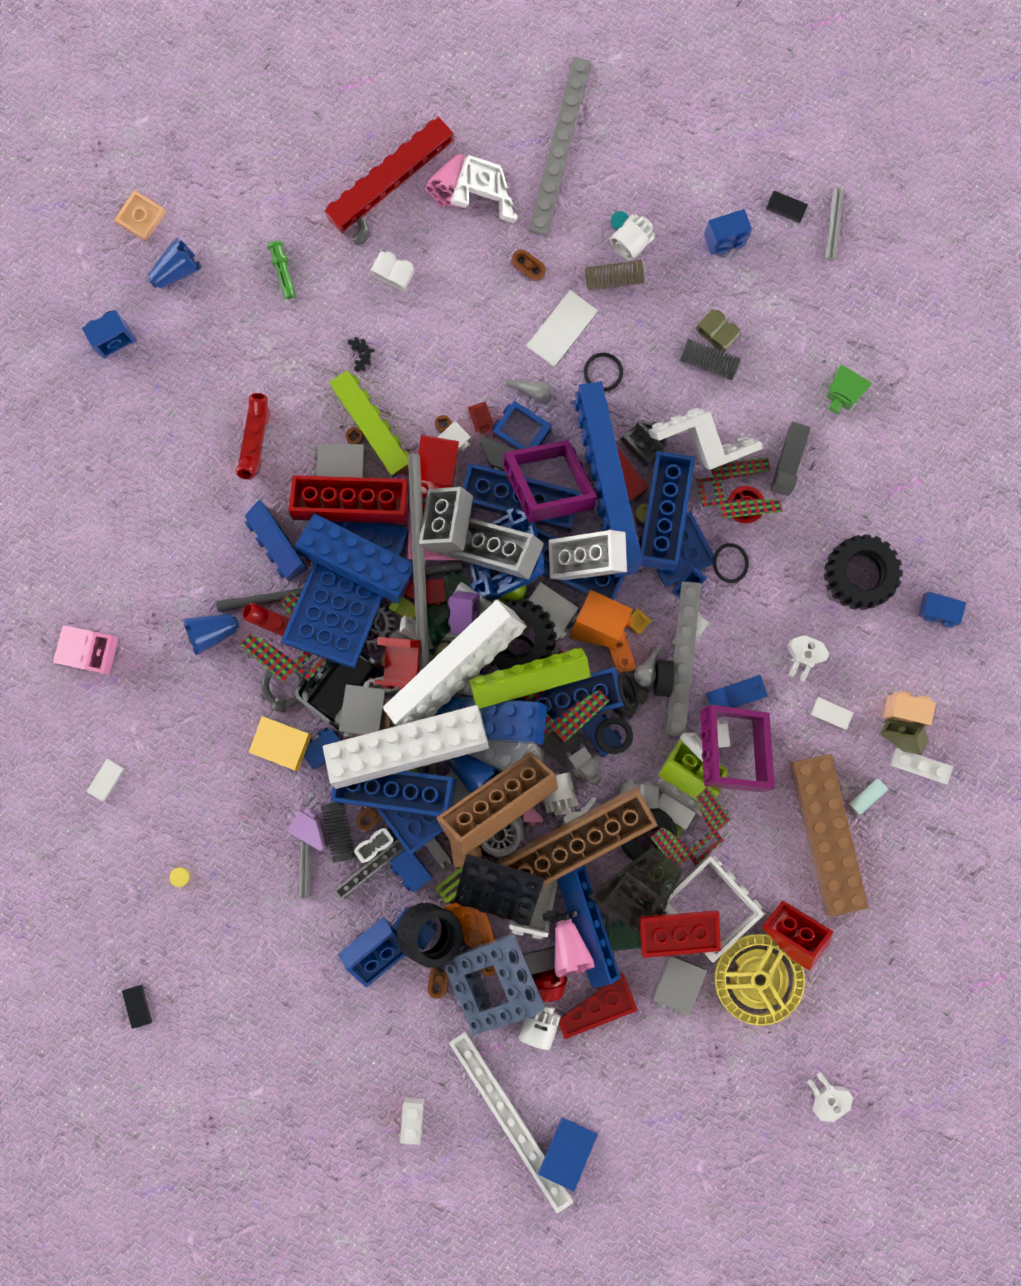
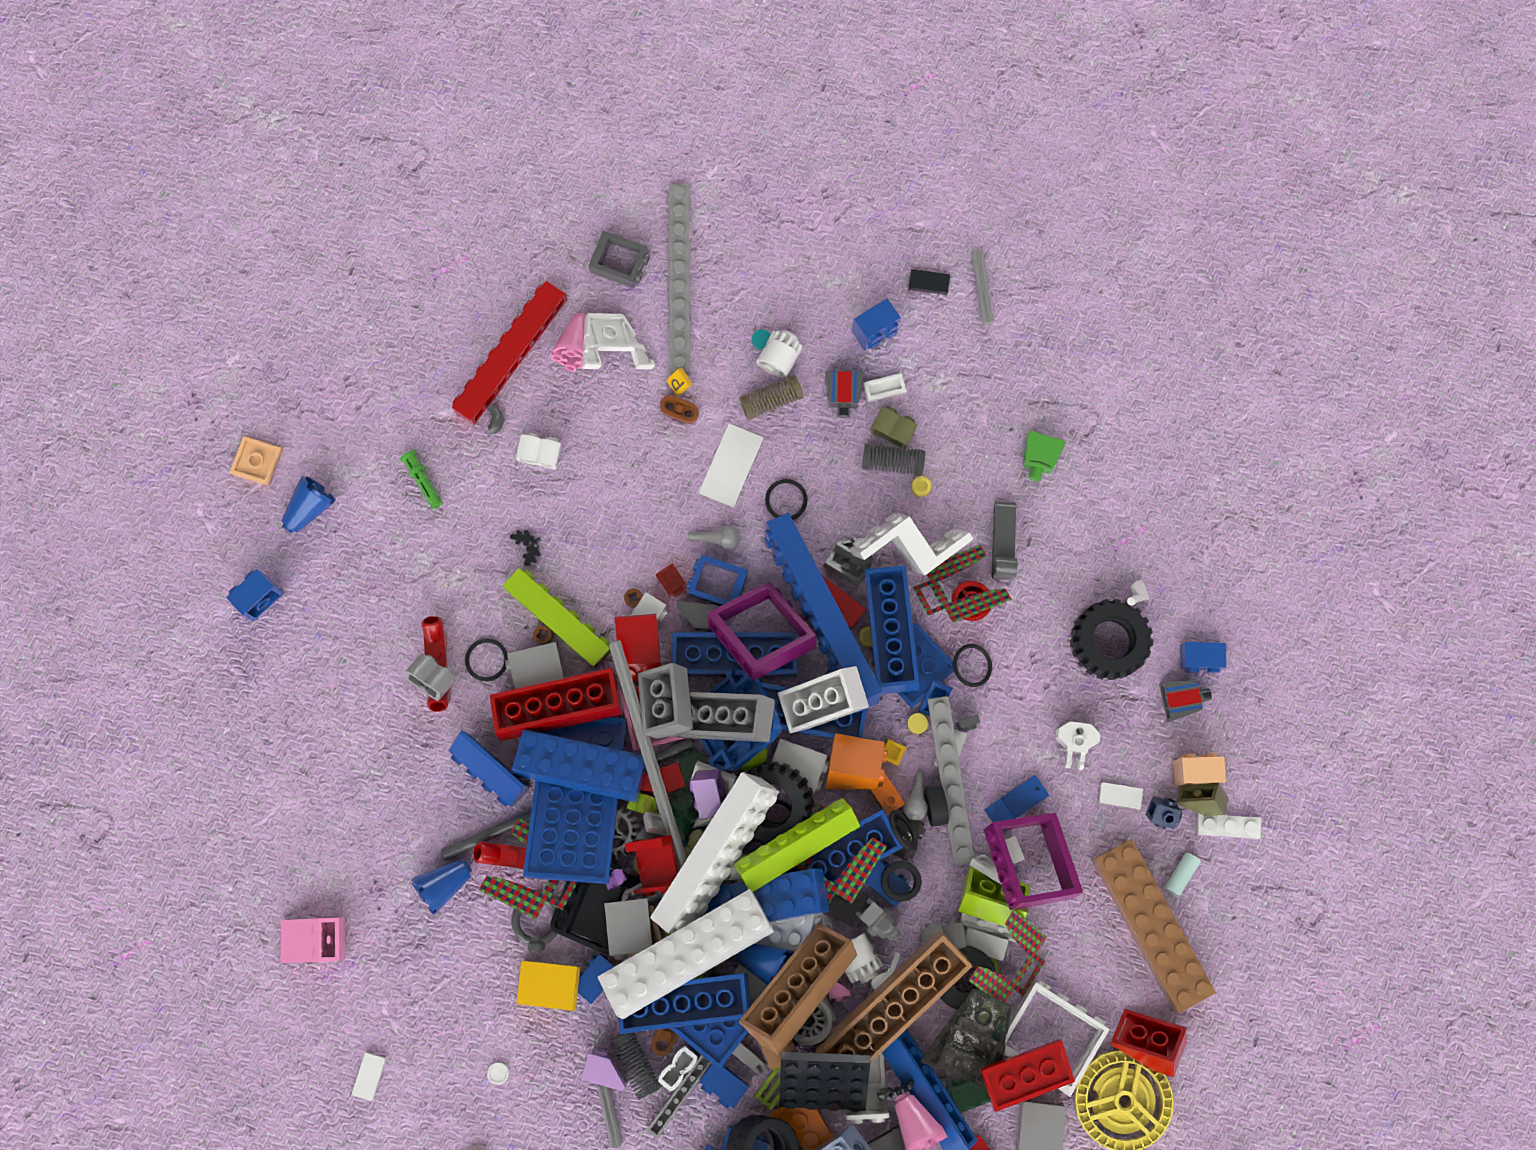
camera: 20 degrees left, 5 degrees down
none -> light grey brick [405,653,455,701]
none -> black tyre [465,638,508,682]
none -> white piece [487,1062,509,1085]
none -> dark grey window [588,231,650,288]
none -> medium lavender piece [606,869,627,890]
none -> yellow tile [667,368,693,396]
none -> torso [825,371,864,418]
none -> white tile [863,373,907,403]
none -> light yellow tile [907,713,928,734]
none -> light yellow tile [911,476,932,497]
none -> dark grey plate [956,714,980,732]
none -> white piece [1127,580,1150,606]
none -> dark blue brick [1146,796,1182,830]
none -> torso [1159,681,1212,722]

